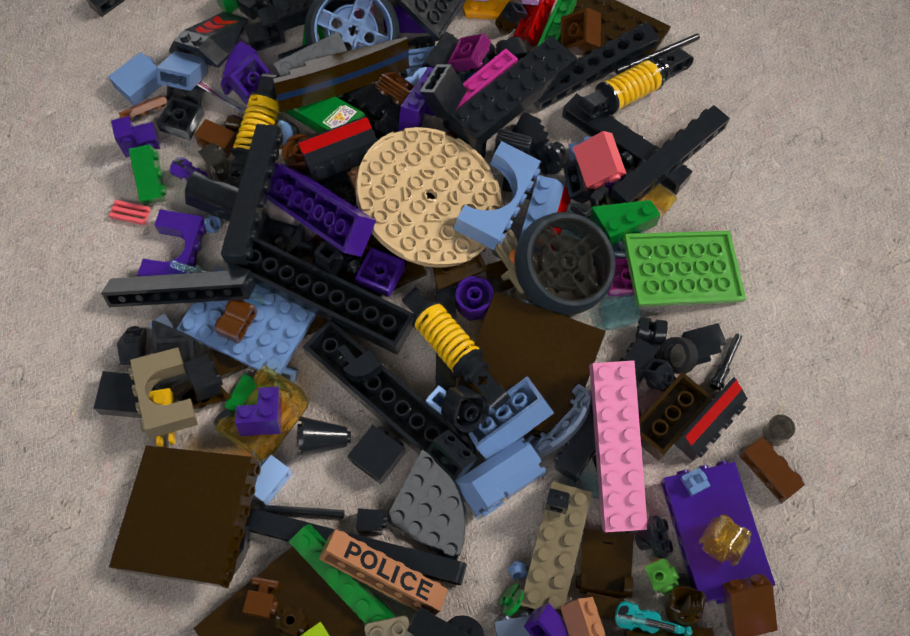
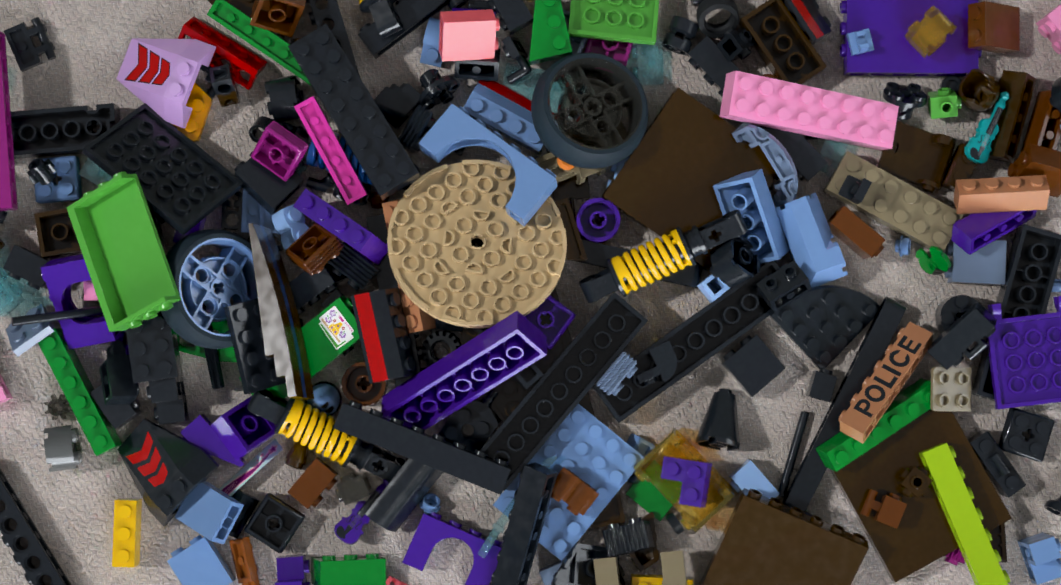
camera: 80 degrees left, 20 degrees up
black brick [420,64,467,118] -> none
none -> yellow brick [112,498,142,567]
none -> sand blue brick [596,352,638,396]
none -> reddish brown brick [827,206,885,259]

